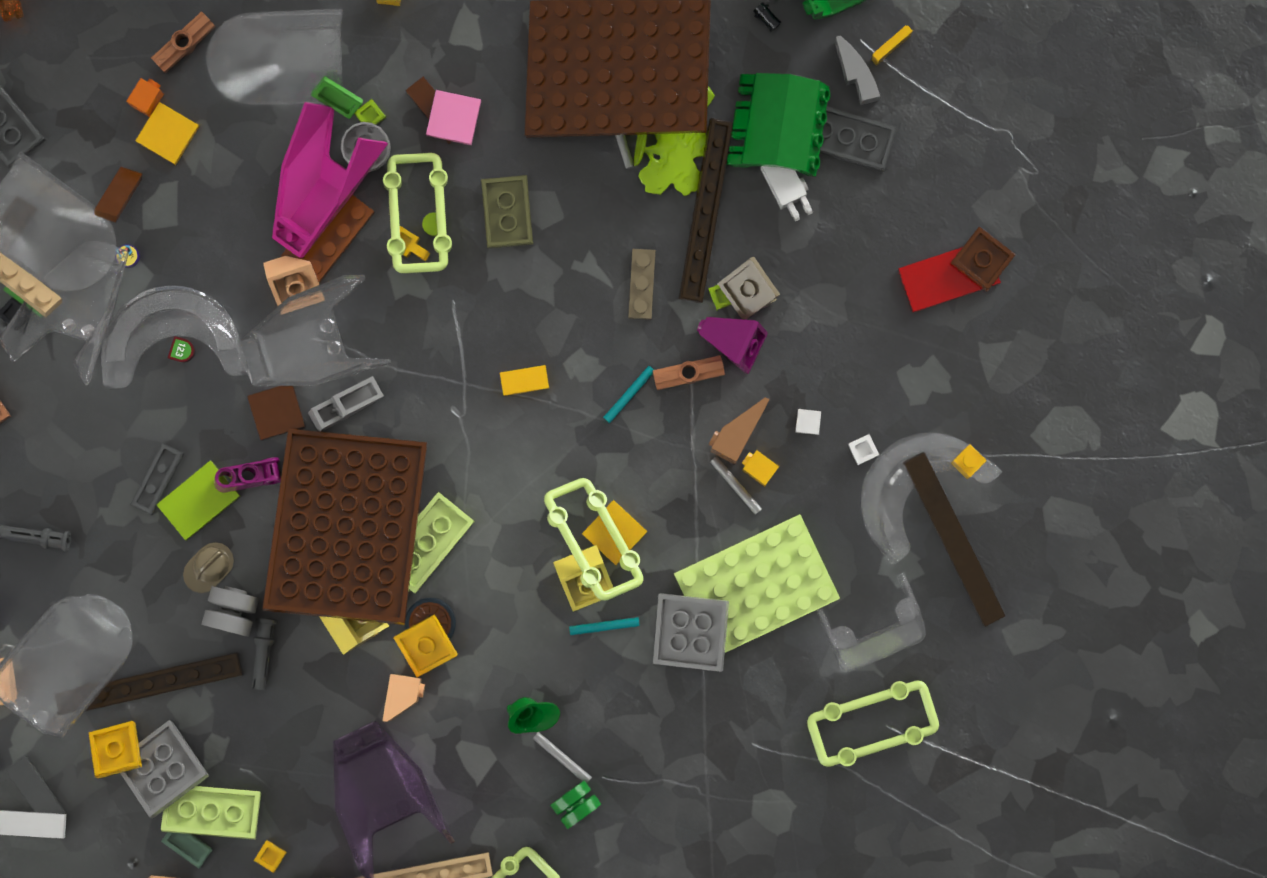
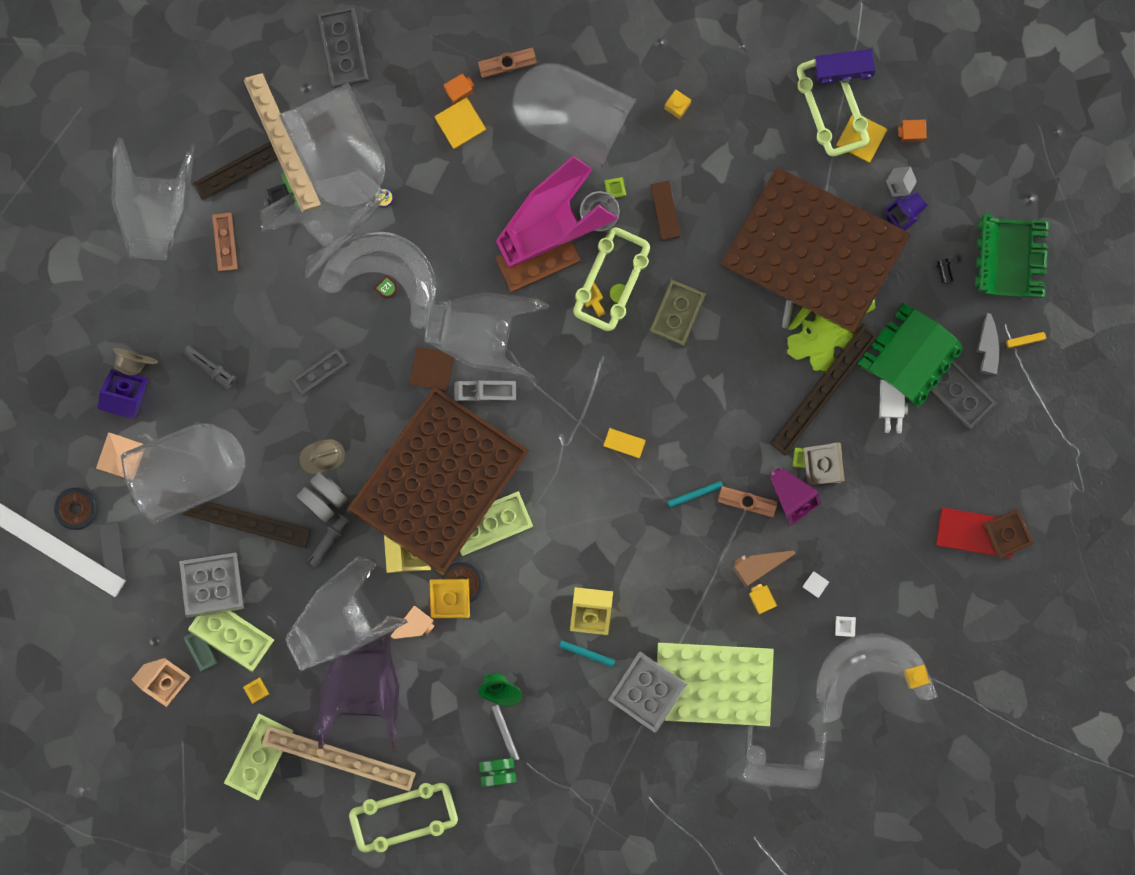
camera: 25 degrees right, 0 degrees up
yellow tile [88,721,142,779] -> none
reddish brown tile [94,167,142,223] -> none
lime tile [156,460,241,541] -> none
magenta piece [214,457,281,493] -> none
light nougat slope [263,256,325,314] -> none
bright green tile [311,76,363,119] -> none
bright pink tile [426,90,481,145] -> none
yellowish green bar [544,478,643,601] -> none
yellow tile [582,500,648,565] -> none
dark tan plate [628,249,656,320] -> none
light grey bar [710,456,762,515] -> none
yellowish green bar [807,680,939,767] -> none
dark brown tile [903,452,1005,627] -> none
none -> clear windscreen [285,556,408,671]

